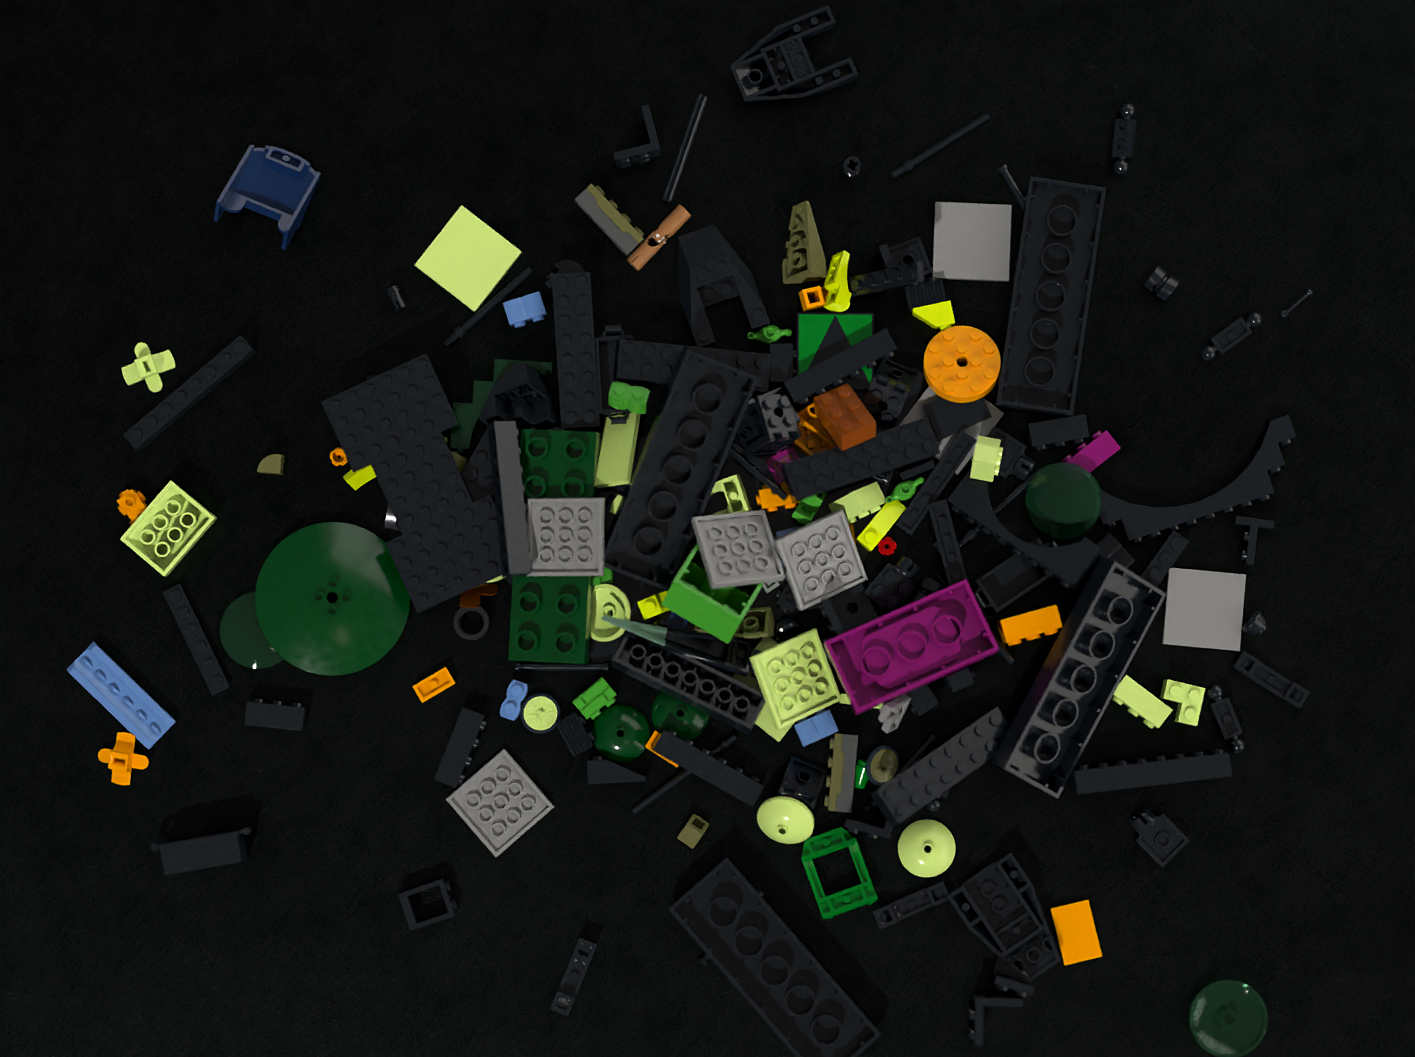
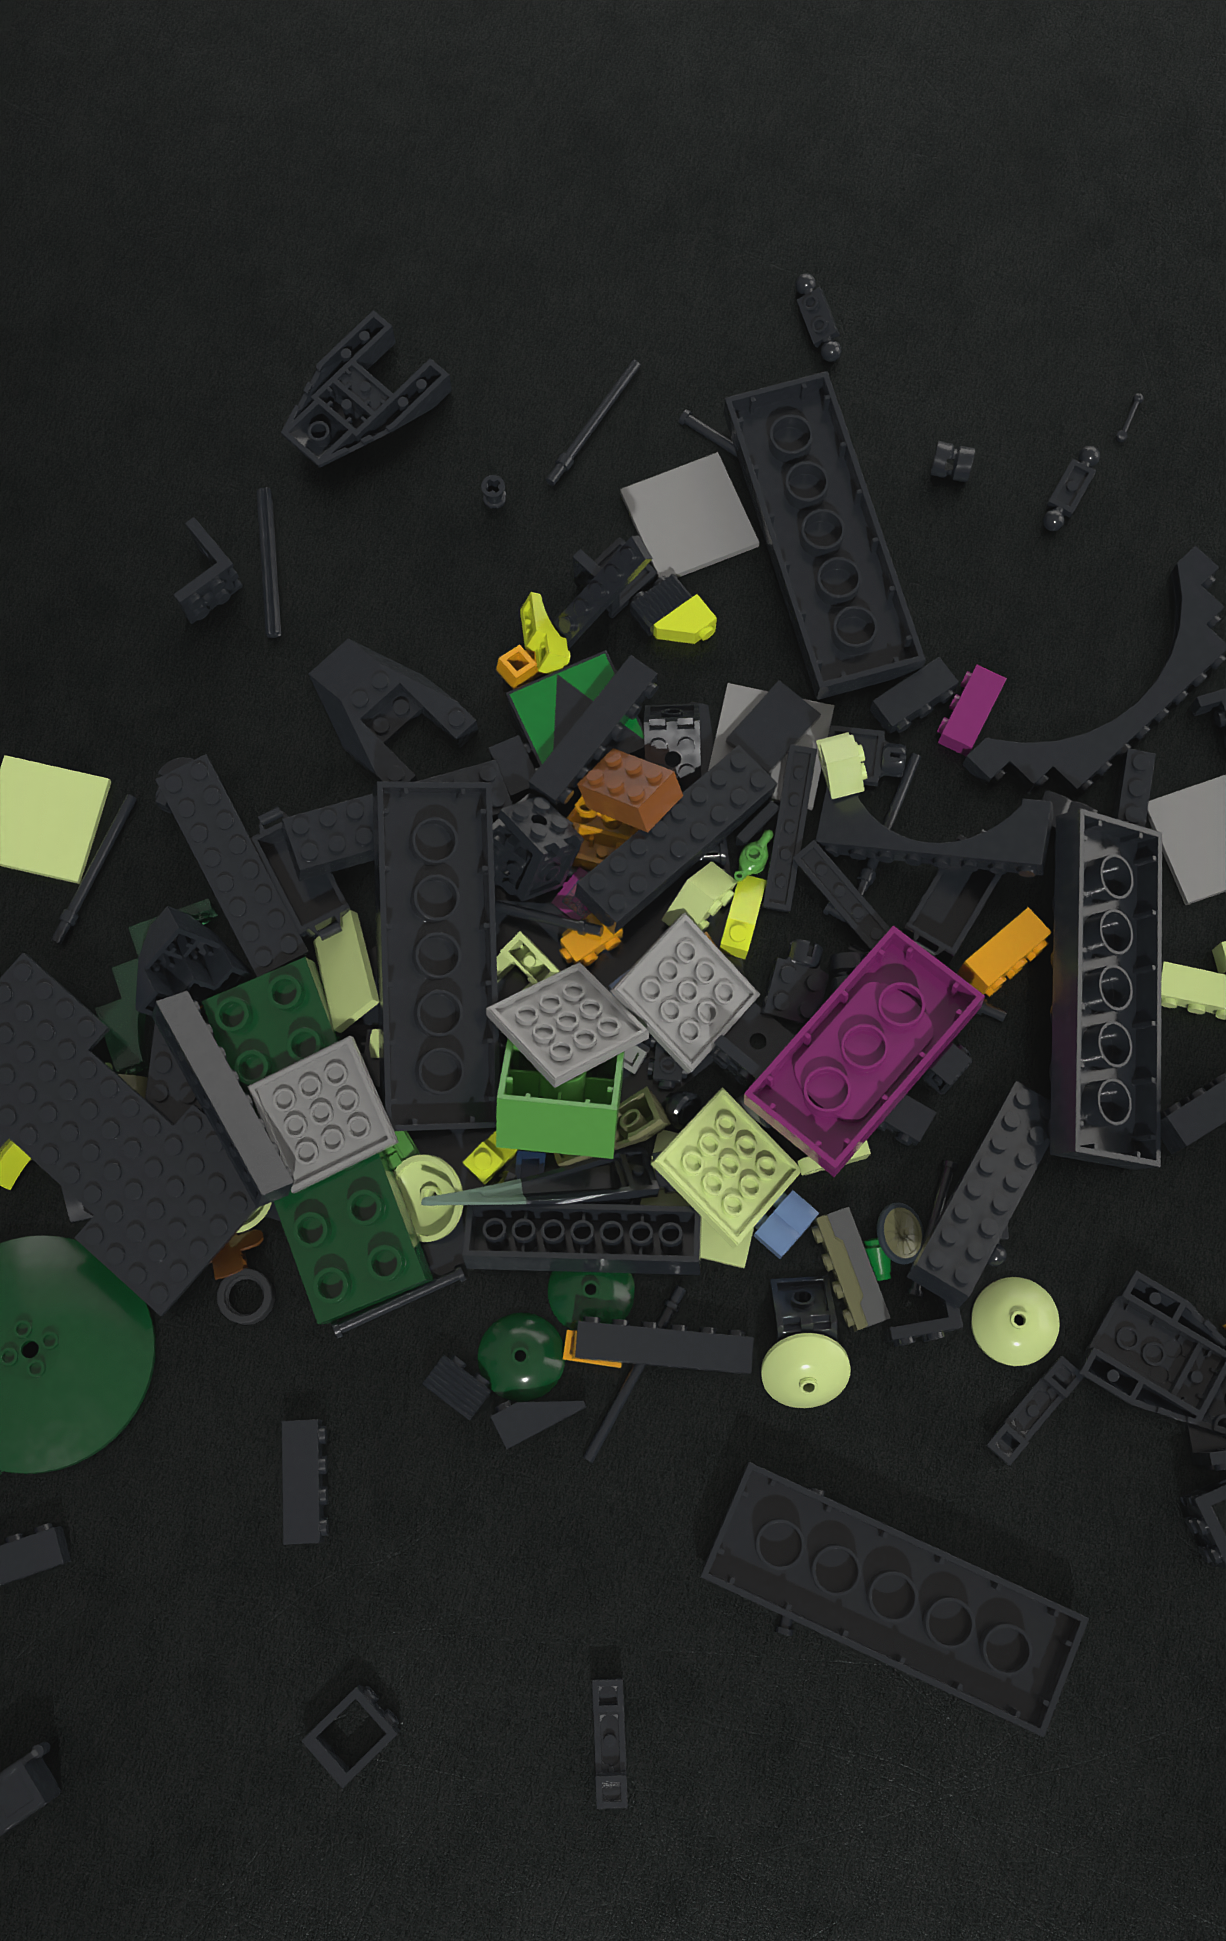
camera: 25 degrees left, 10 degrees down
light orange plate [412,667,456,703] -> none
light grey tile [446,748,555,857] -> none
medium blue brick [500,680,528,721] -> none
medium blue brick [503,292,547,328] -> none
yellowish green wheel [520,693,561,734] -> none
bright green brick [573,677,617,720] -> none
piece [575,184,644,257] -> none
bright green brick [609,381,650,414] -> none
medium nougat piece [626,204,691,271] -> none
olive brick [677,814,709,849] -> none
bright green piece [747,325,792,345] -> none
olive wedge [782,201,826,284] -> none
bright green brick [792,492,828,525] -> none
green wedge [801,827,878,919] -> none
red plate [878,537,897,556] -> none
light grey plate [878,694,911,733] -> none
light orange piece [923,326,1001,403] -> none
clear green dish [1025,462,1102,539] -> none

